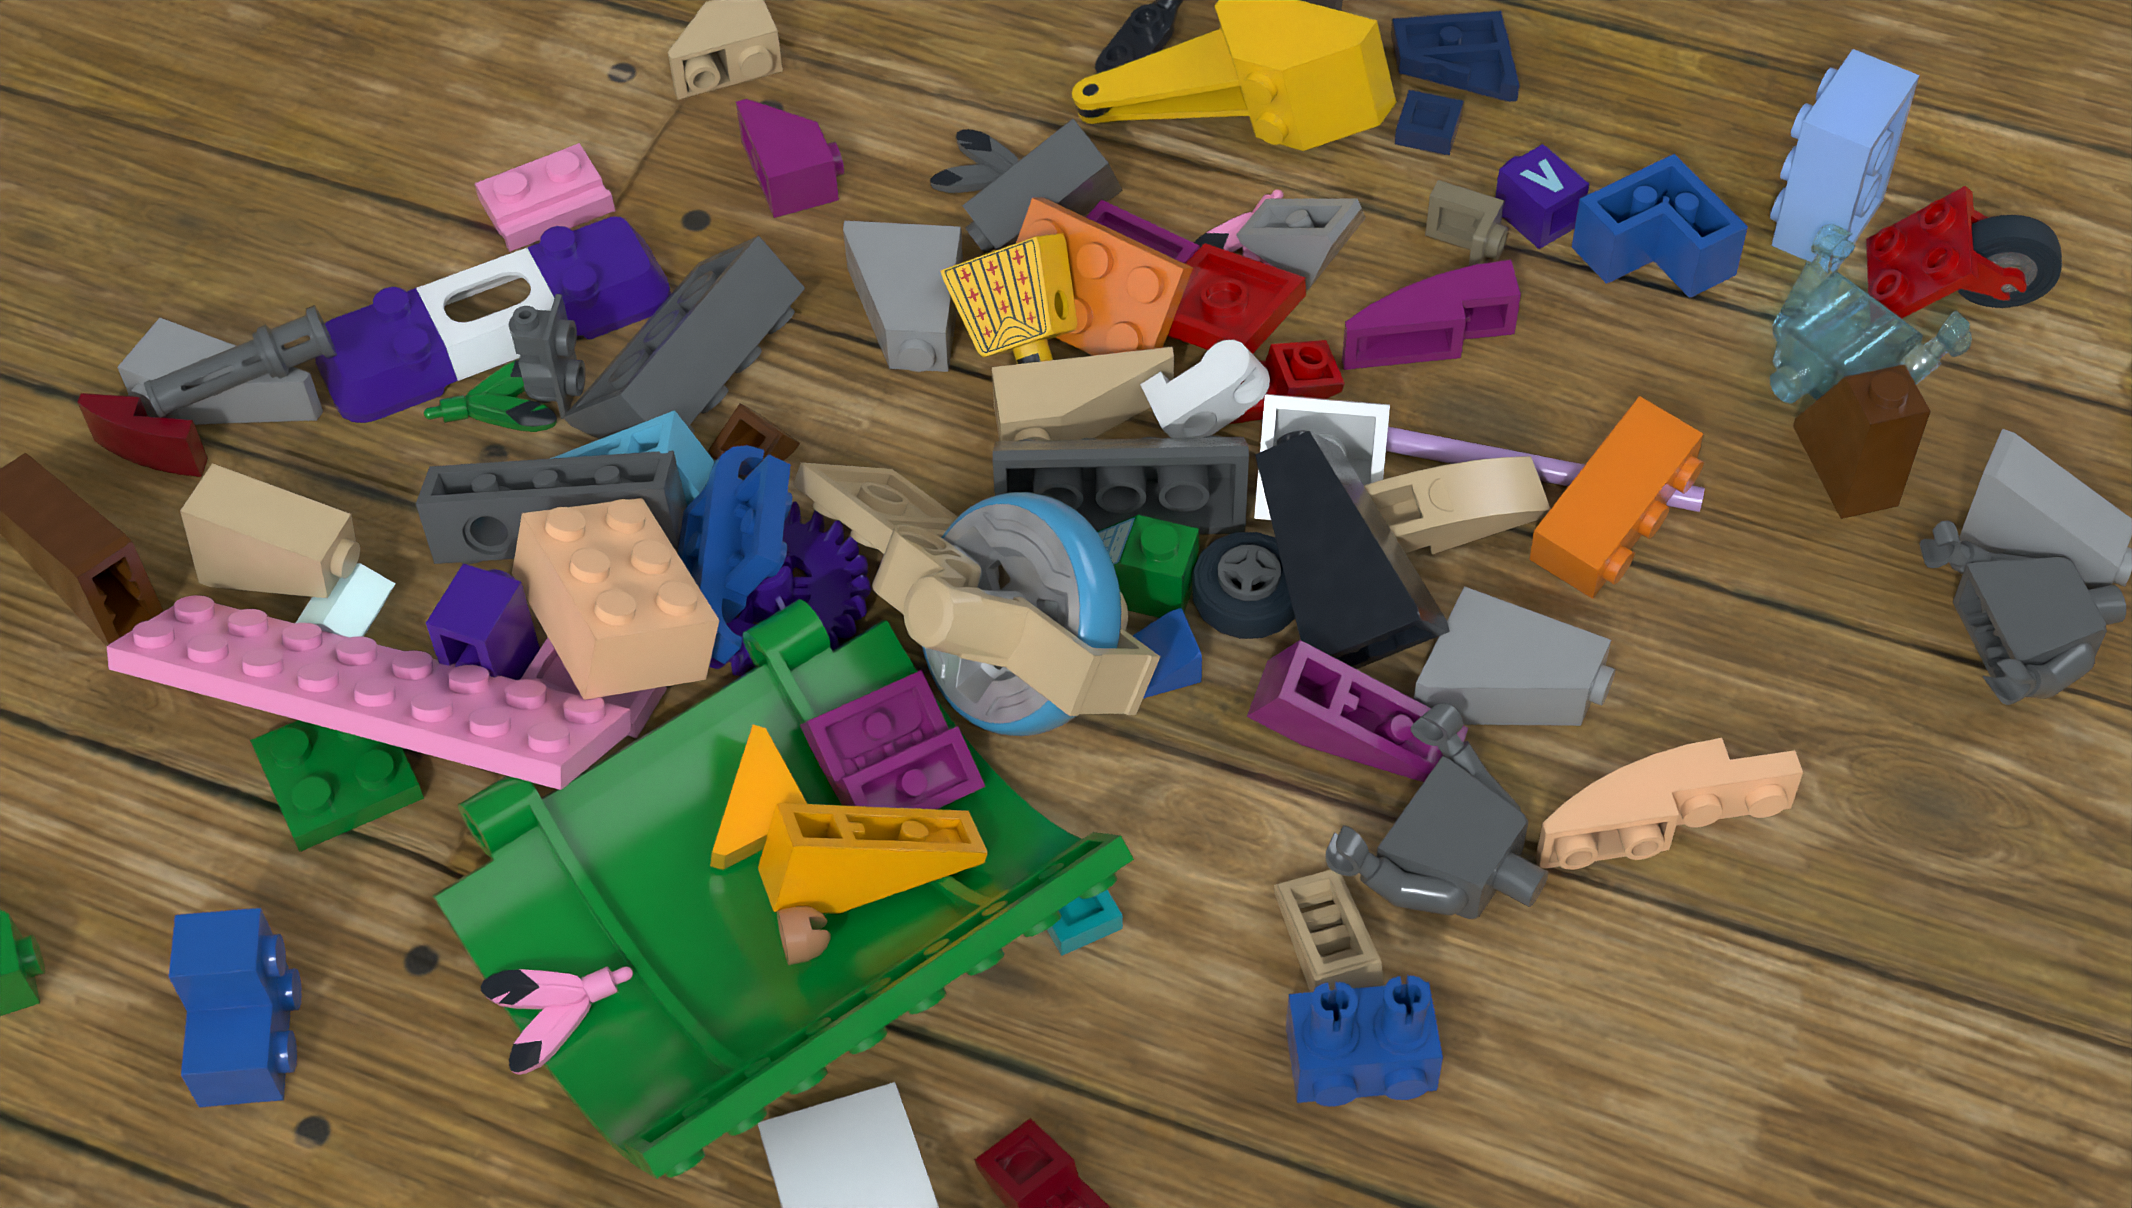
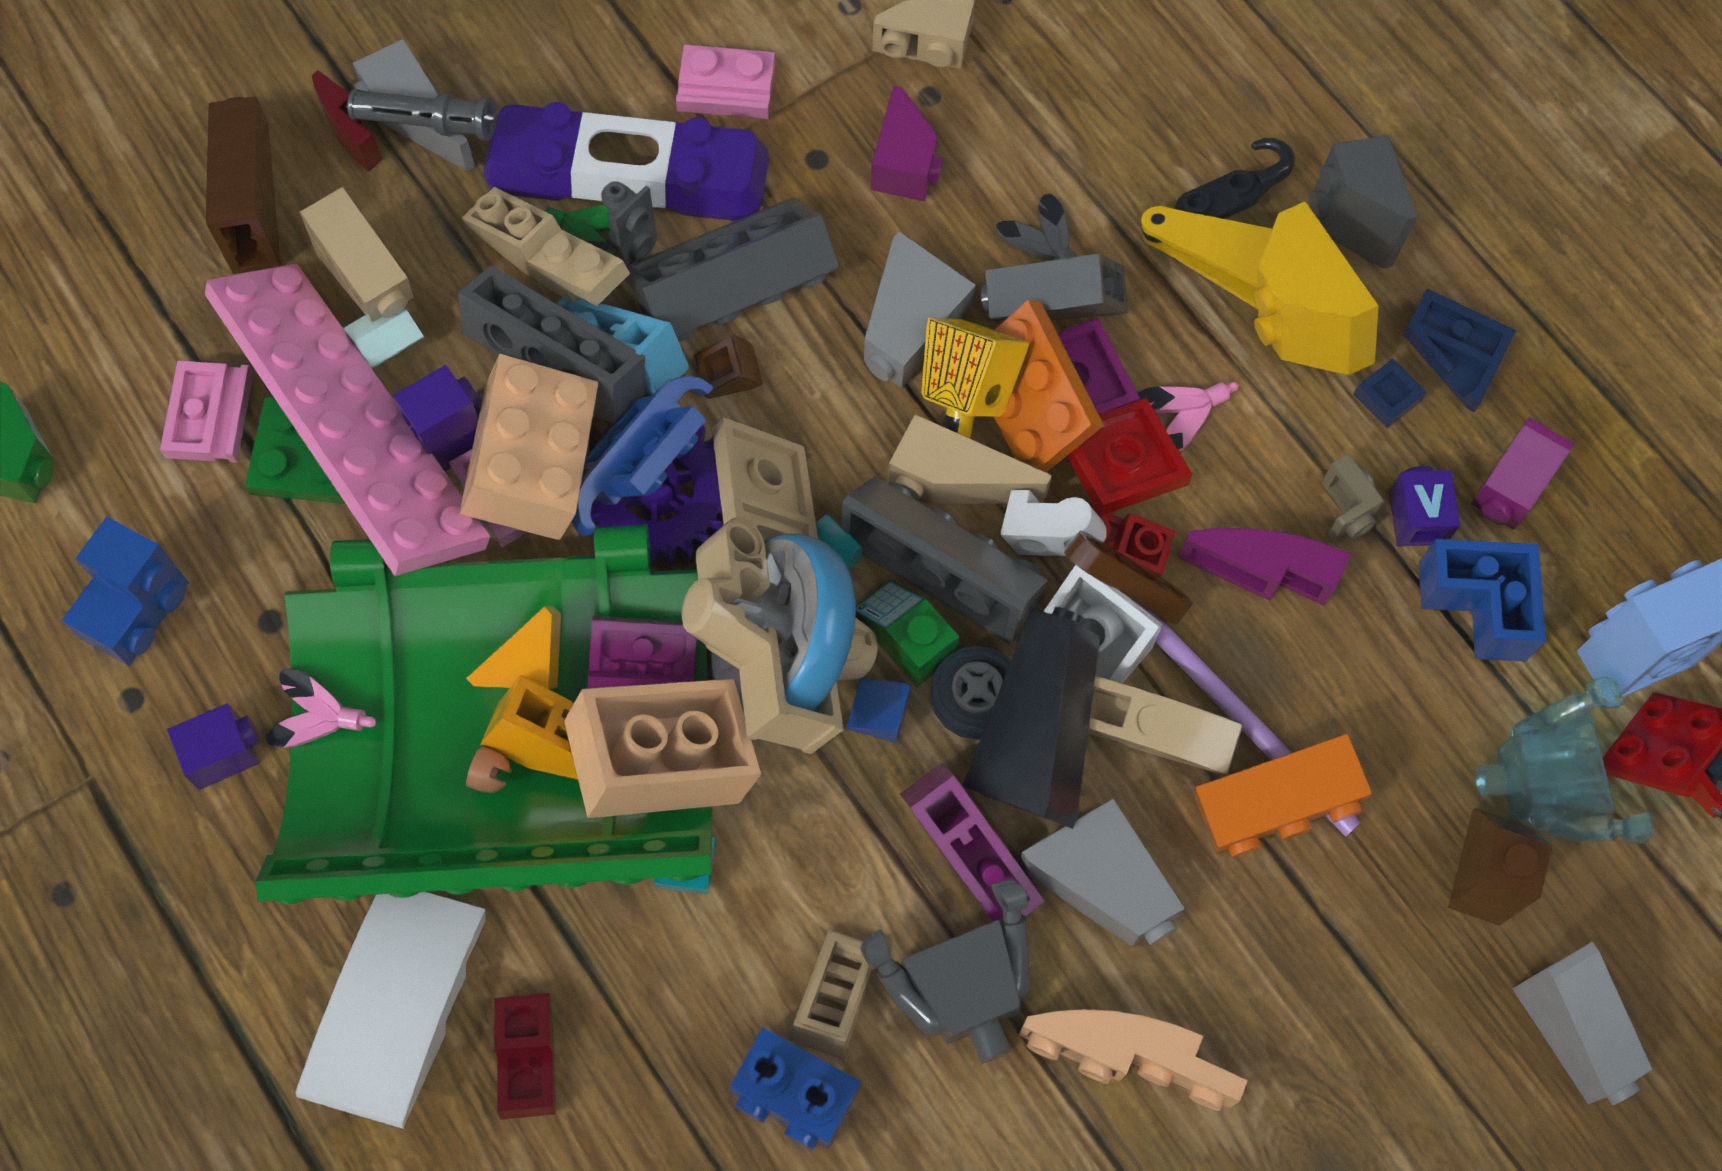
camera: 30 degrees right, 15 degrees up
light grey slope [1237,198,1366,290] -> none
dark grey torso [1919,521,2126,705] -> none
none -> bright pink plate [160,361,253,463]
none -> dark purple brick [167,703,260,790]
none -> tan slope [462,187,630,306]
none -> light nougat brick [564,679,761,818]
none -> reddish brown beam [1064,530,1193,625]
none -> magenta slope [1471,417,1575,530]

